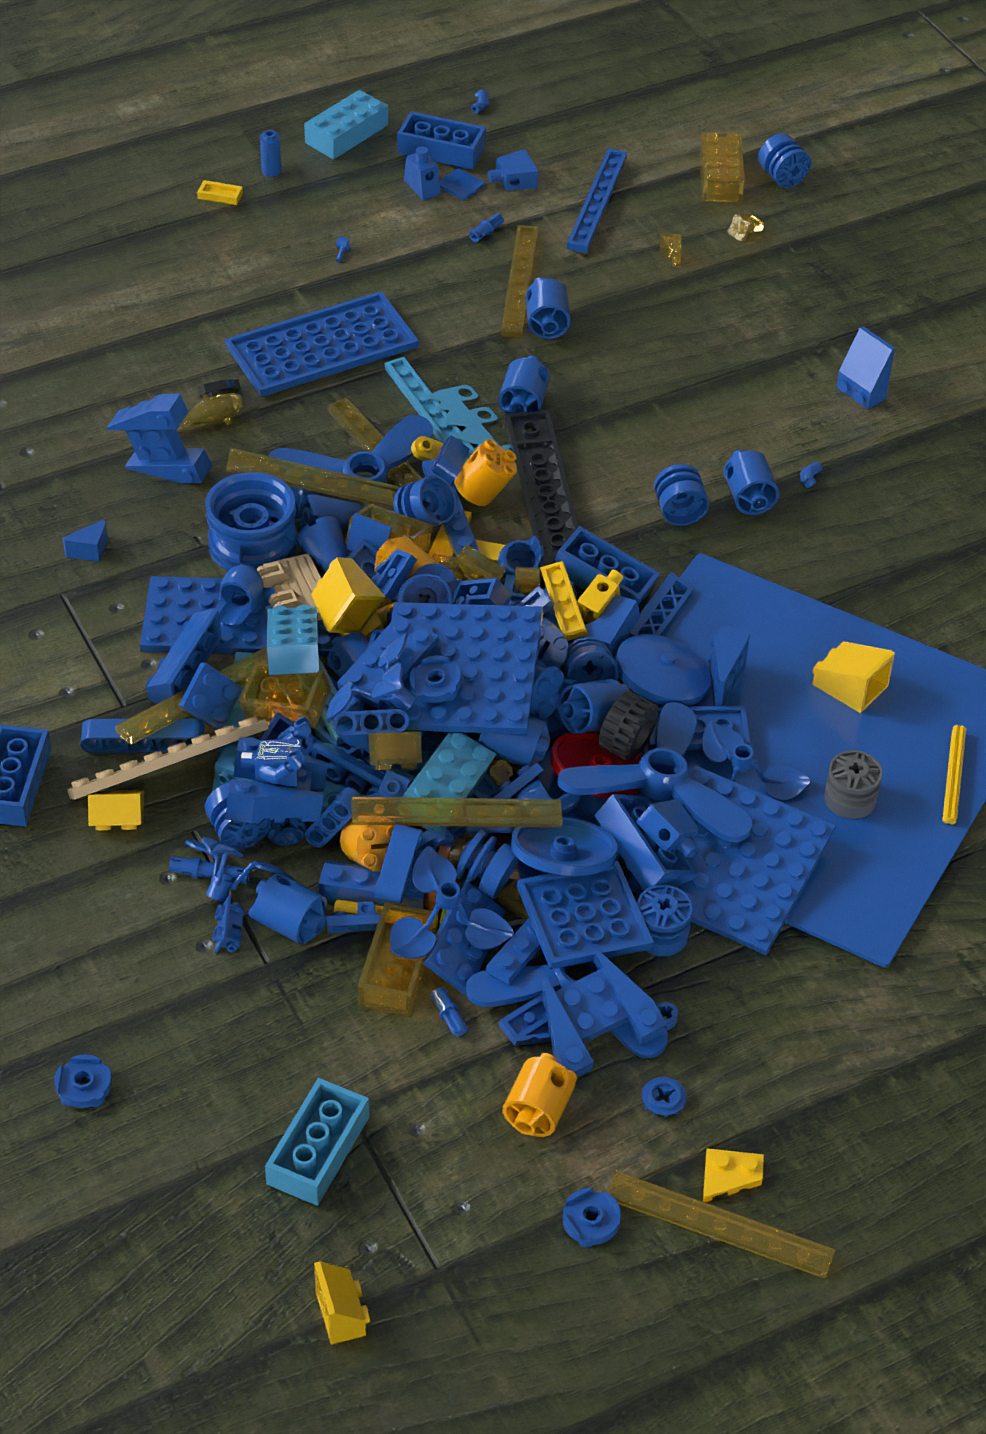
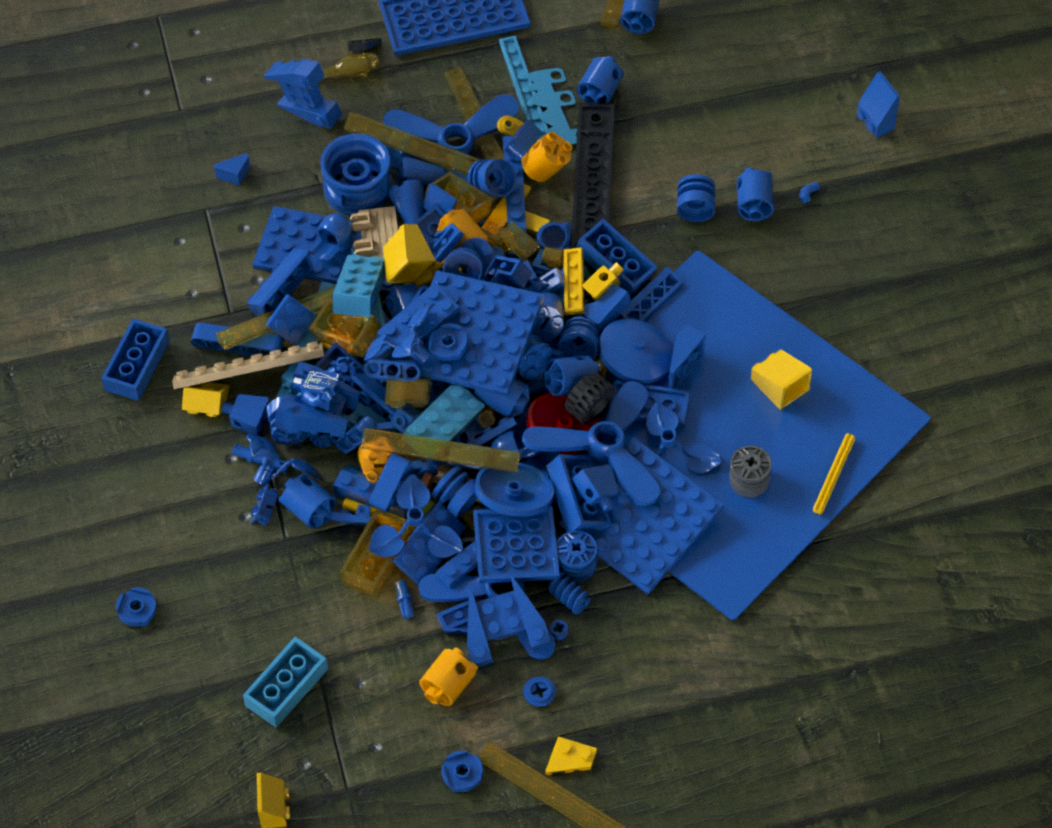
camera: 15 degrees right, 10 degrees up
none -> blue torso [222,394,270,436]
none -> blue piece [548,571,591,615]

